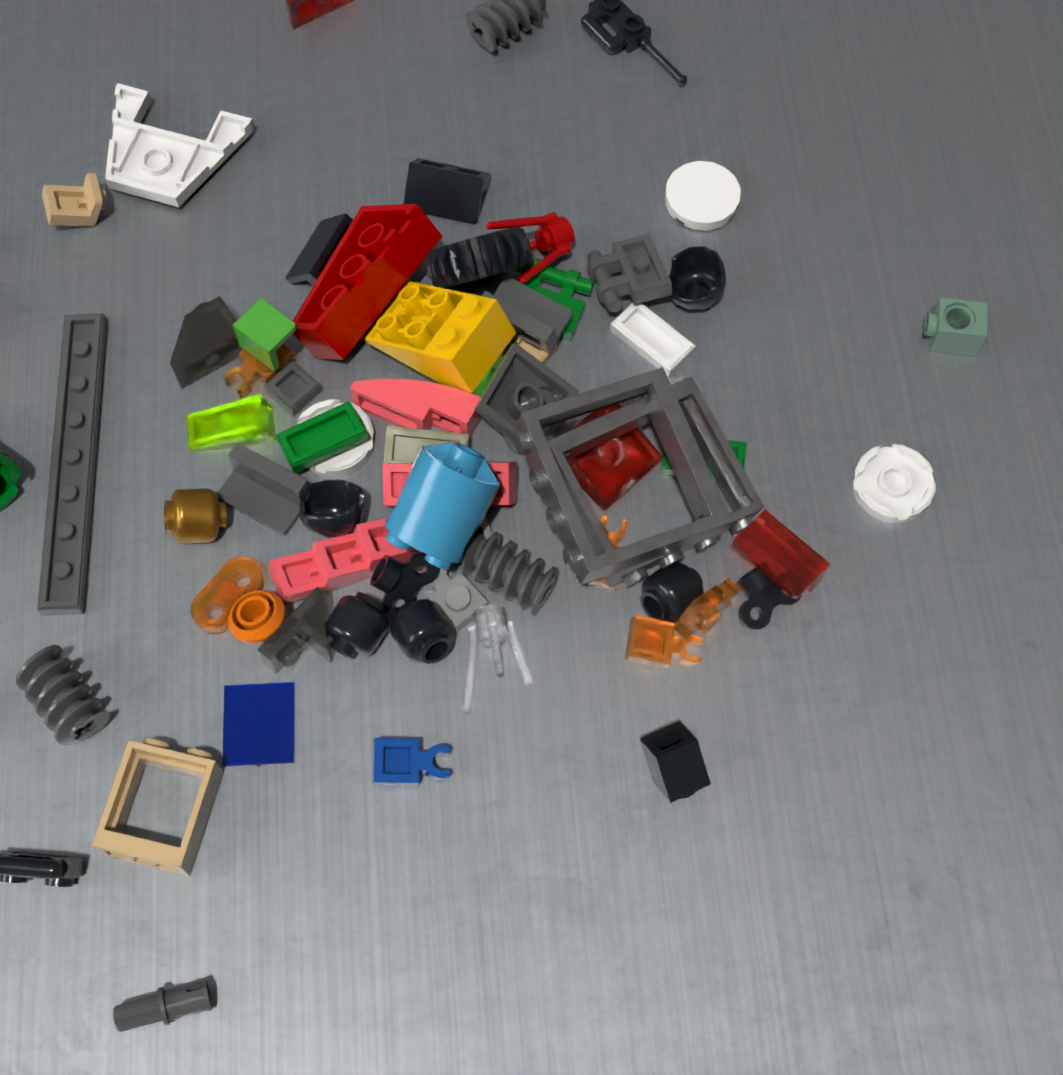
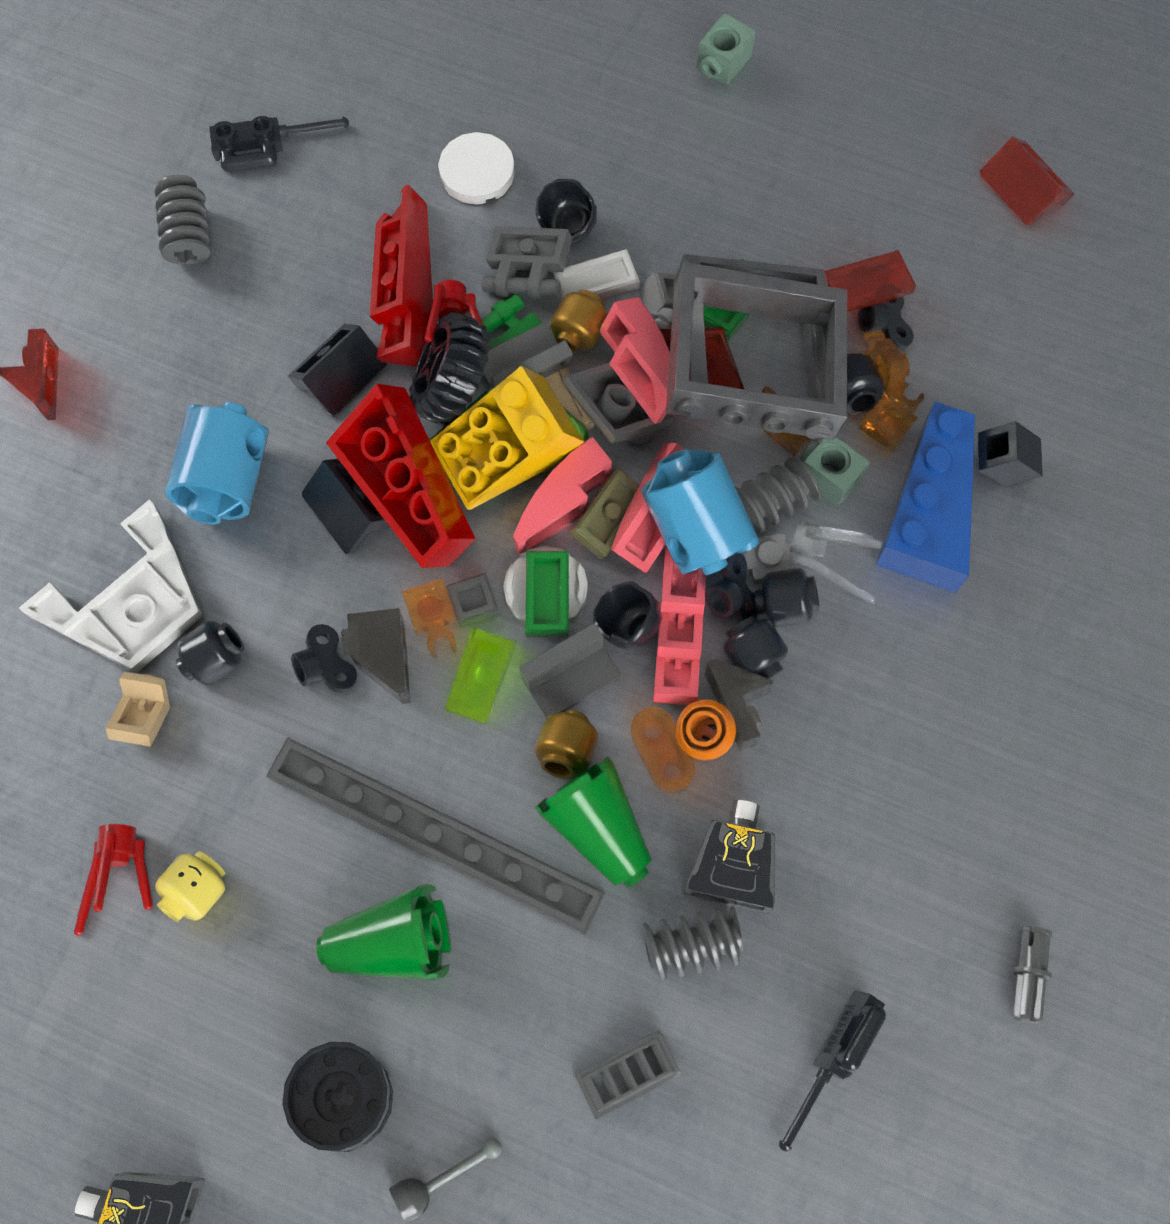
camera: 60 degrees left, 5 degrees up
tan window [92,738,223,876] -> none
clear blue window [222,682,295,767] -> none
bright green panel [233,298,296,371] -> none
blue plate [372,738,451,787] -> none
white tile [852,444,936,524] -> none
none -> dark azure cylinder [165,402,269,524]
none -> black head [176,621,244,685]
none -> black piece [291,624,357,693]
none -> red wedge [369,185,433,367]
none -> green cone [535,756,652,888]
none -> pearl gold head [550,289,608,352]
none -> coral slope [599,297,670,424]
none -> torso [684,800,775,913]
none -> sand green brick [800,436,870,507]
none -> blue wedge [876,401,975,593]
none -> clear red panel [980,136,1075,225]

